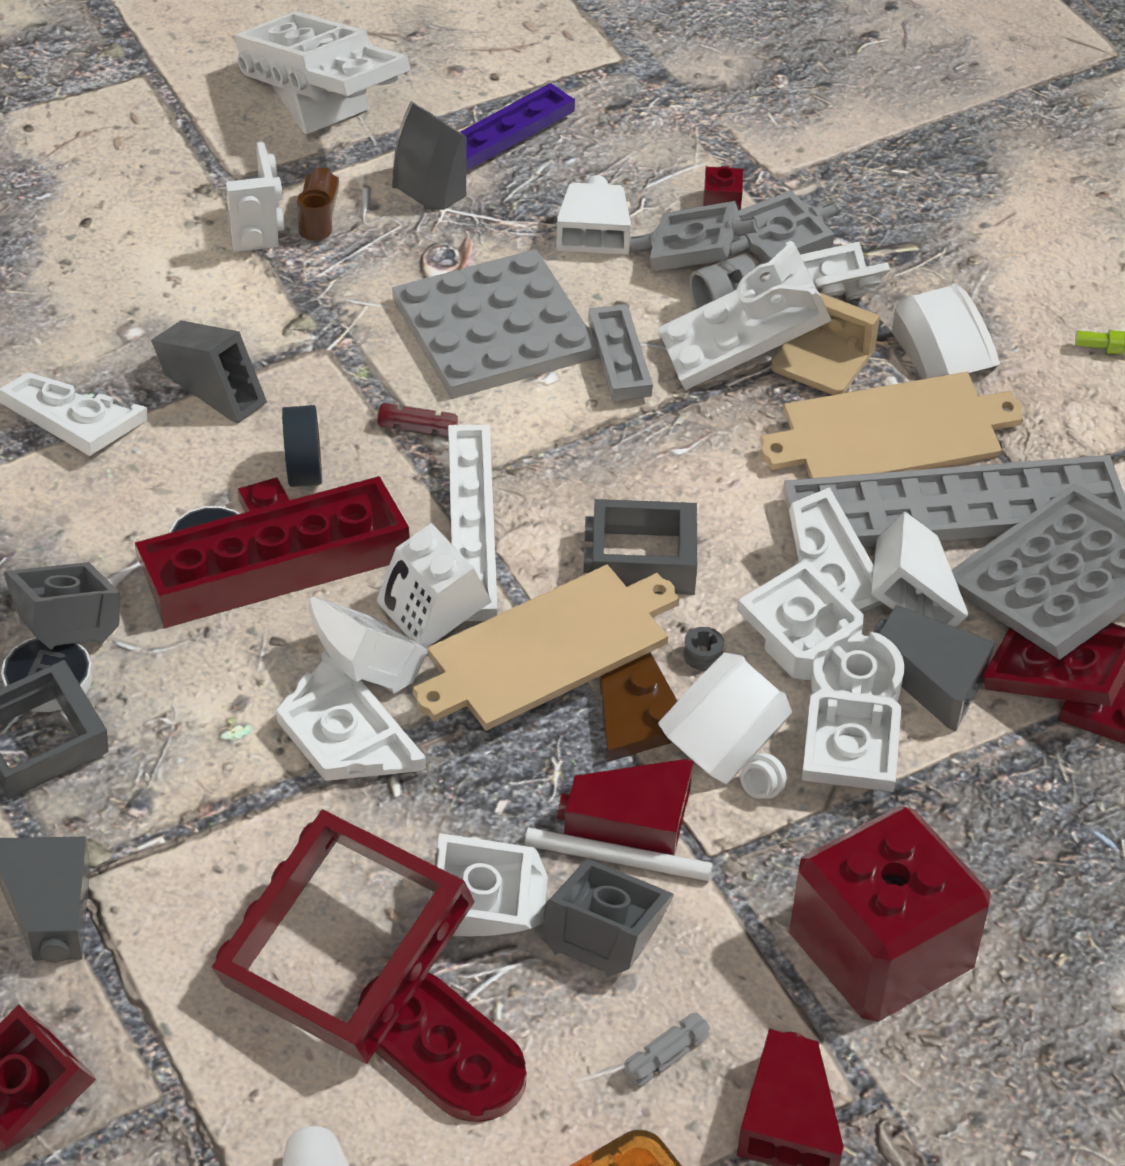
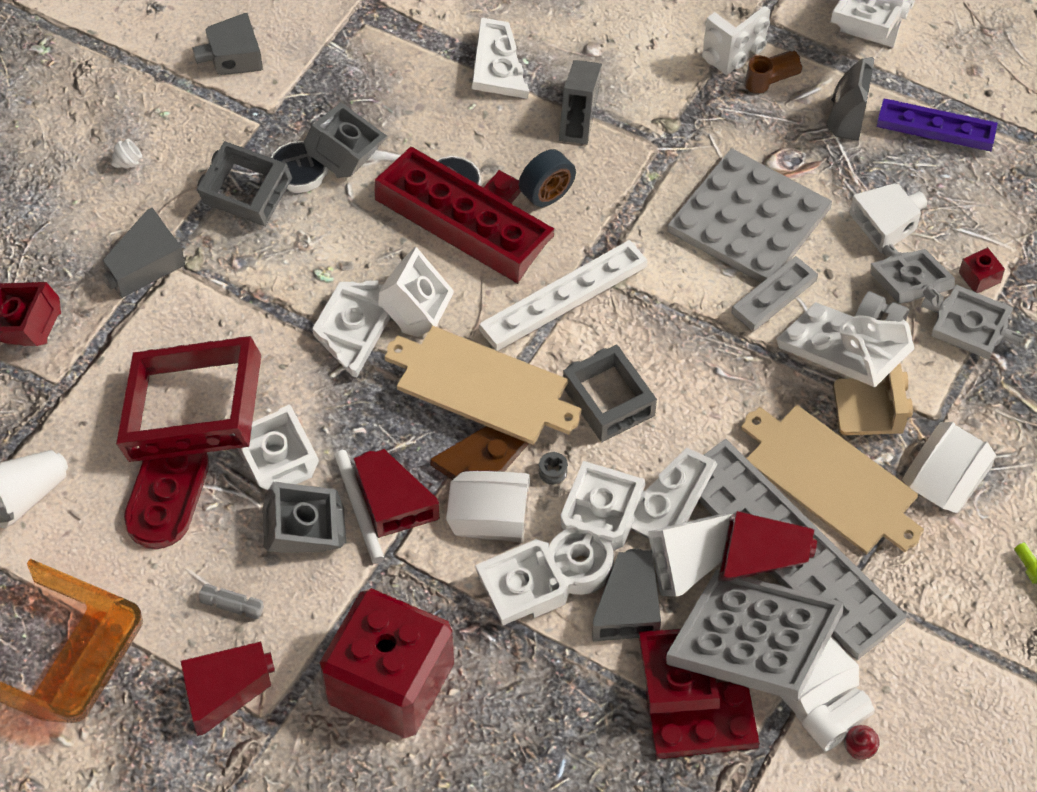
camera: 60 degrees right, 10 degrees up
white slope [376,523,492,648] -> none
dark red axle [377,403,458,437] -> none
white plate [740,753,787,799] -> none
white bracket [800,242,890,300] -> none
none -> dark red slope [718,511,817,582]

